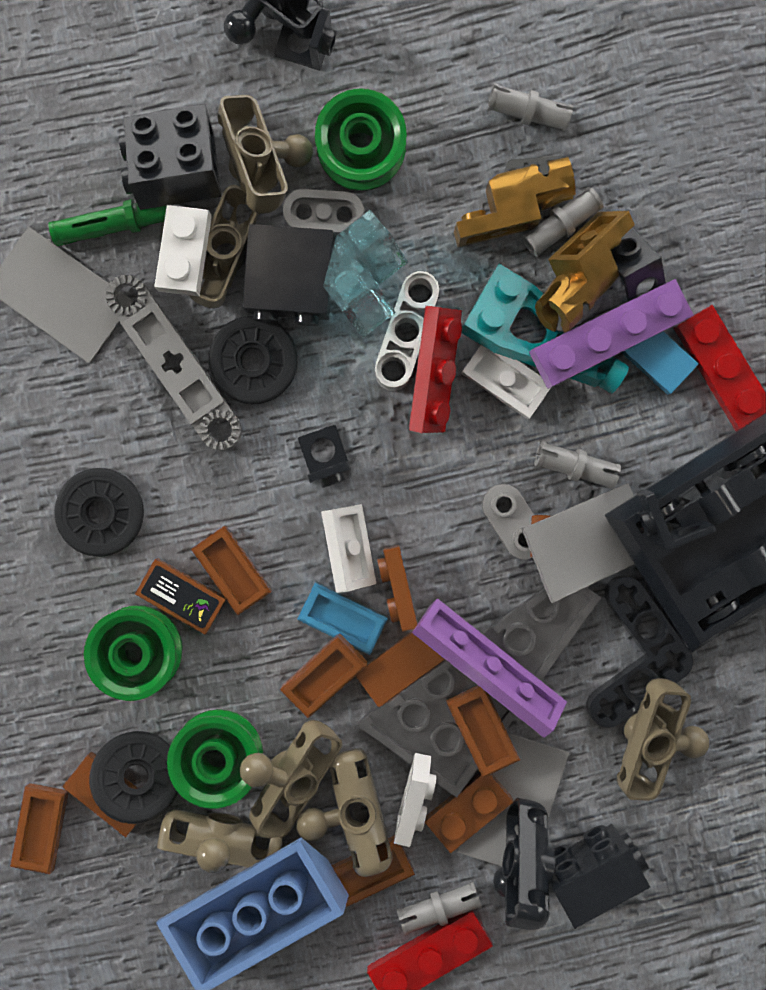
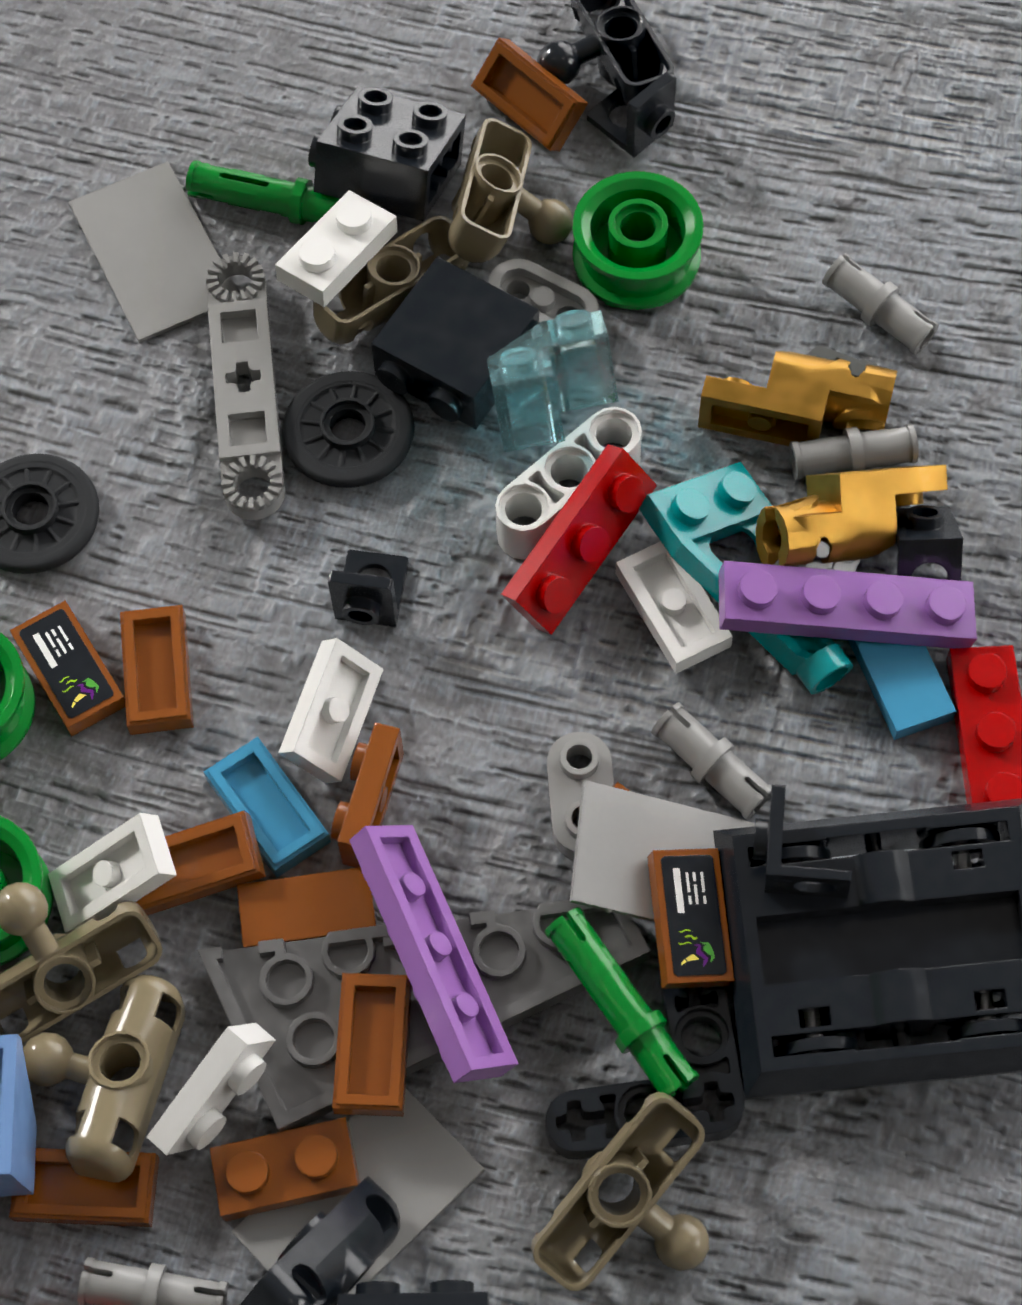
camera: 25 degrees right, 25 degrees down
none -> white plate [48,813,177,934]
none -> dark orange tile [471,38,588,151]
none -> green pin [544,907,700,1097]
none -> tile [647,848,734,989]

